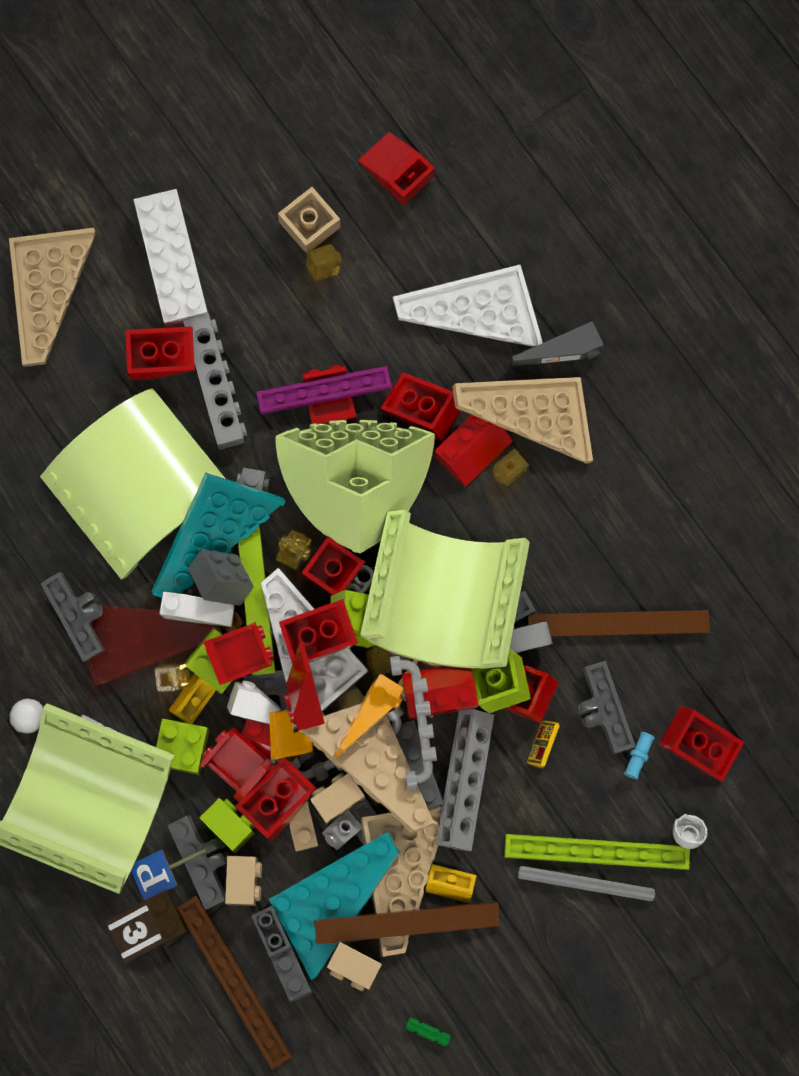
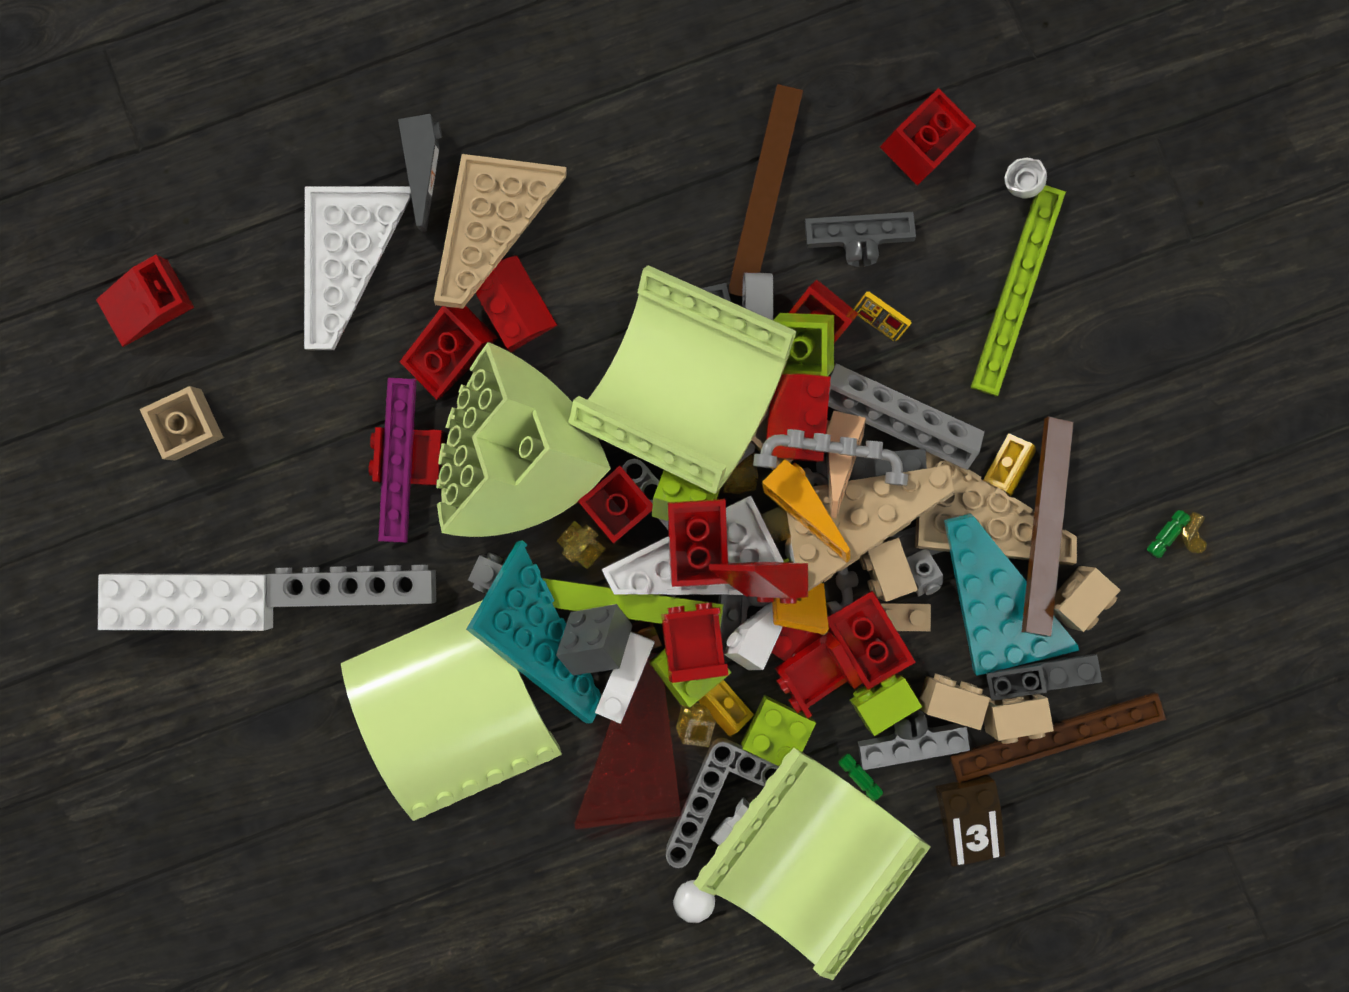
camera: 80 degrees left, 10 degrees up
tan wing [9,228,96,367] -> none
dark grey plate [41,572,105,662] -> none
red slope [126,326,195,380] -> none
blue piece [131,848,207,900] -> none
clear yellow brick [306,244,342,281] -> none
clear yellow brick [493,448,529,487] -> none
light grey axle [518,866,655,901] -> none
medium azure pin [624,732,655,779] -> none
none -> light grey beam [666,738,779,868]
none -> light nougat slope [826,411,866,518]
none -> green axle [839,754,883,801]
none -> tan brick [984,694,1054,744]
none -> clear yellow arm [1181,512,1207,553]

